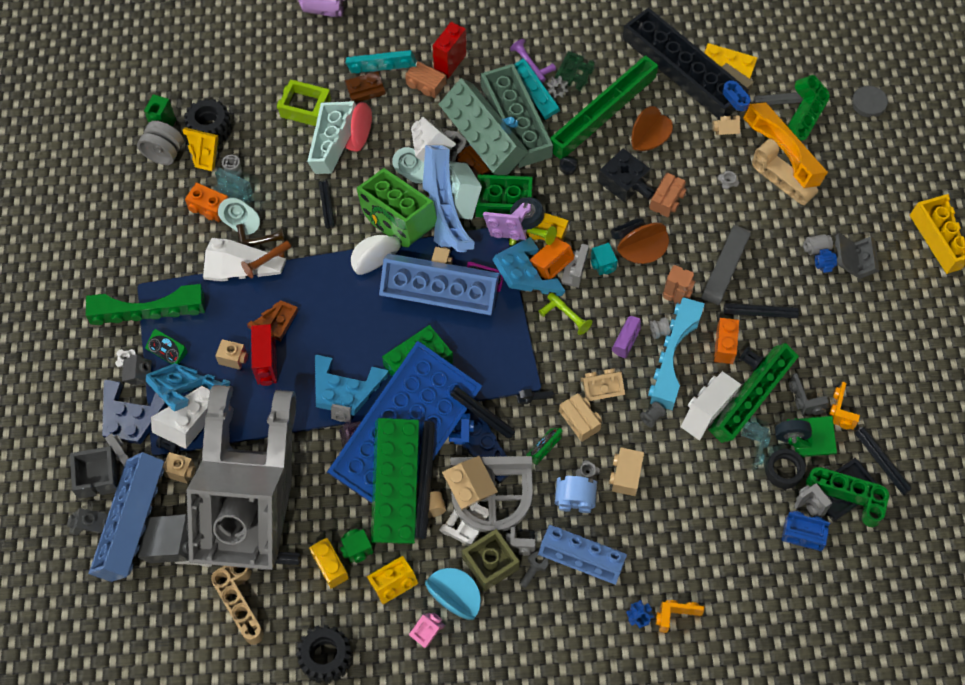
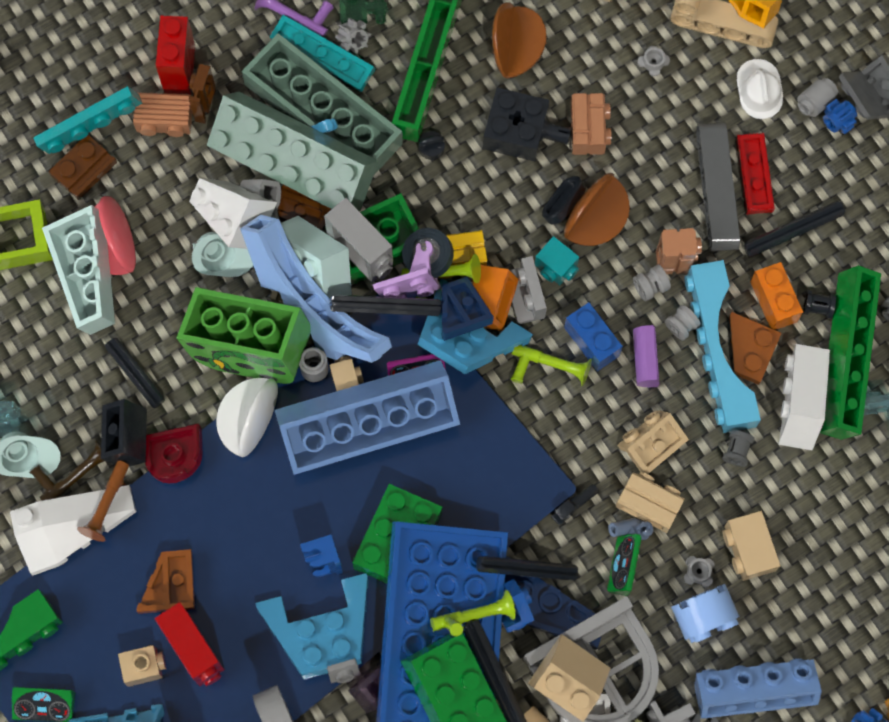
camera: 30 degrees left, 10 degrees up
none -> black brick [101,399,147,467]
none -> dark red tile [145,423,203,483]
none -> reddish brown plate [189,64,216,124]
none -> light grey brick [299,347,329,382]
none -> blue hinge [300,535,343,577]
none -> light grey window [324,198,393,283]
none -> black axle [330,294,442,316]
none -> lime piece [430,590,515,636]
none -> dark blue wing [441,277,494,341]
none -> blue brick [564,302,623,371]
none -> sand blue arm [608,518,654,540]
none -> light grey wheel [633,265,671,301]
none -> dark orange wing [728,312,781,385]
none -> red tile [736,133,775,215]
none -> white piece [737,59,783,119]

